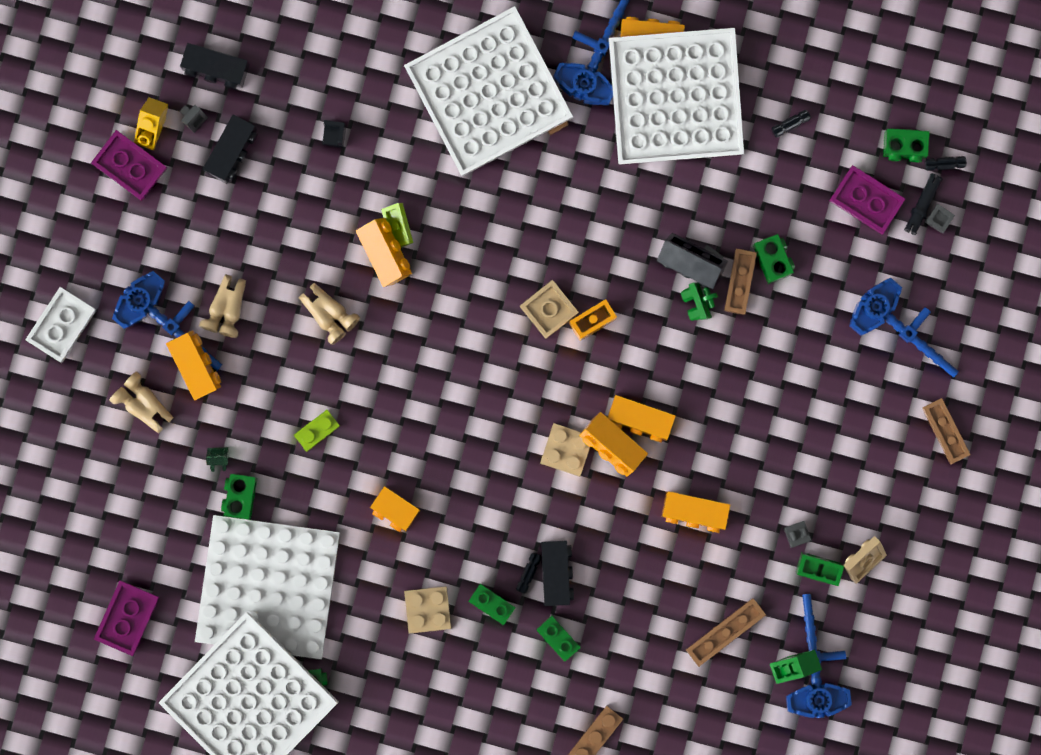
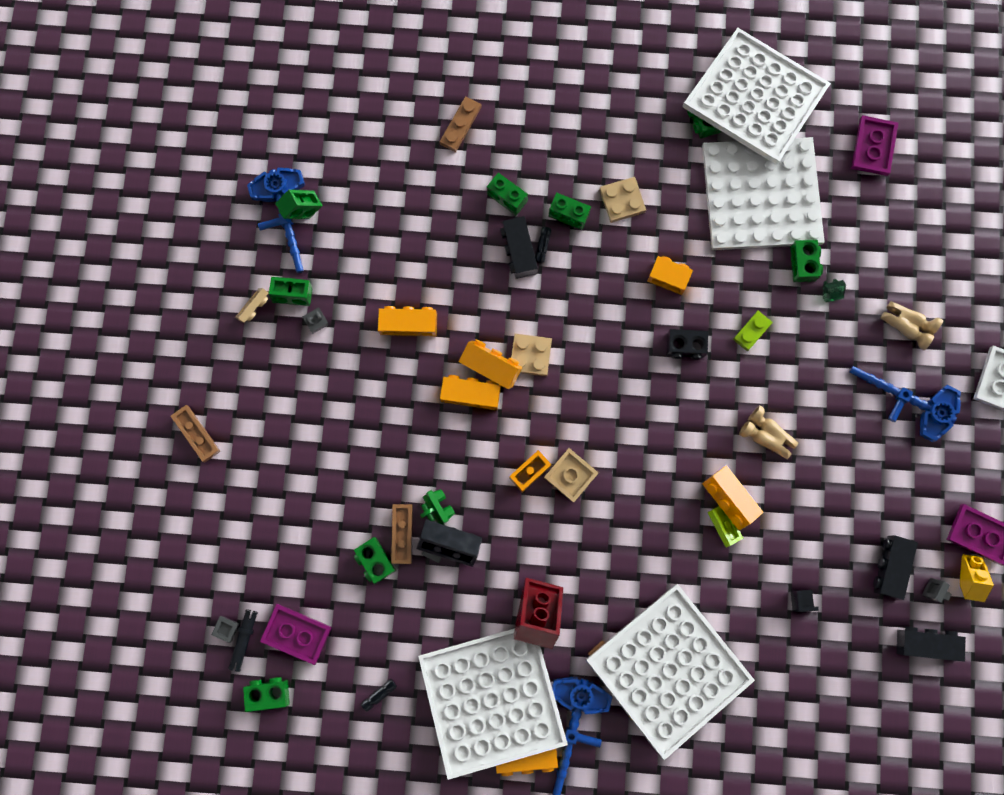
camera: 175 degrees right, 5 degrees down
light orange brick [166,330,221,400] -> none
tan piece [199,274,246,338] -> none
medium nougat plate [686,598,766,667] -> none
blue bar [849,278,959,378] -> none
black axle [925,156,967,171] -> none
none -> dark red slope [514,578,563,649]
none -> black brick [666,329,708,360]

